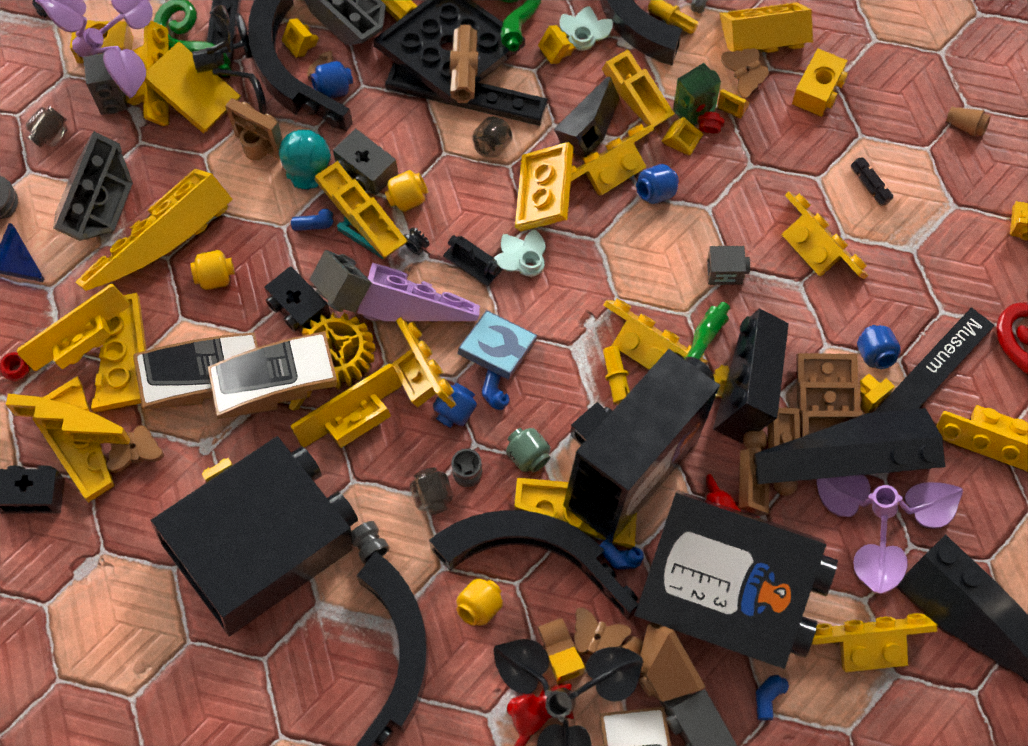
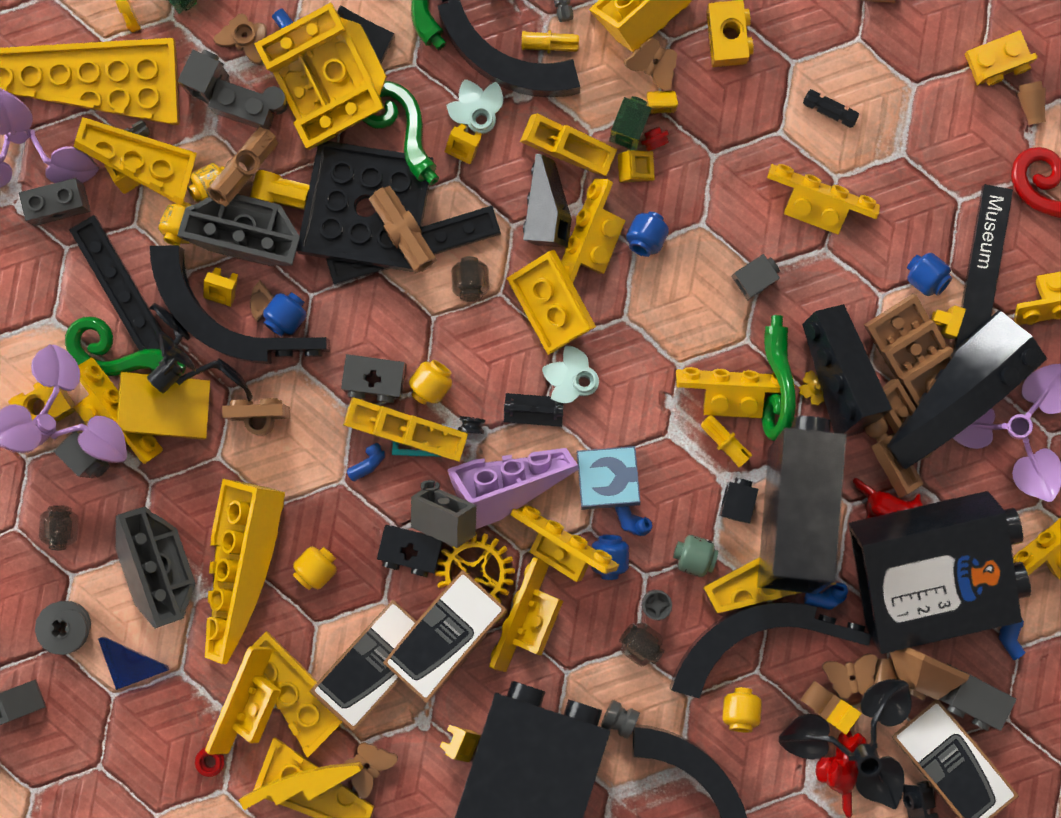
camera: 30 degrees left, 20 degrees up
teal hair [279,130,331,190] -> none

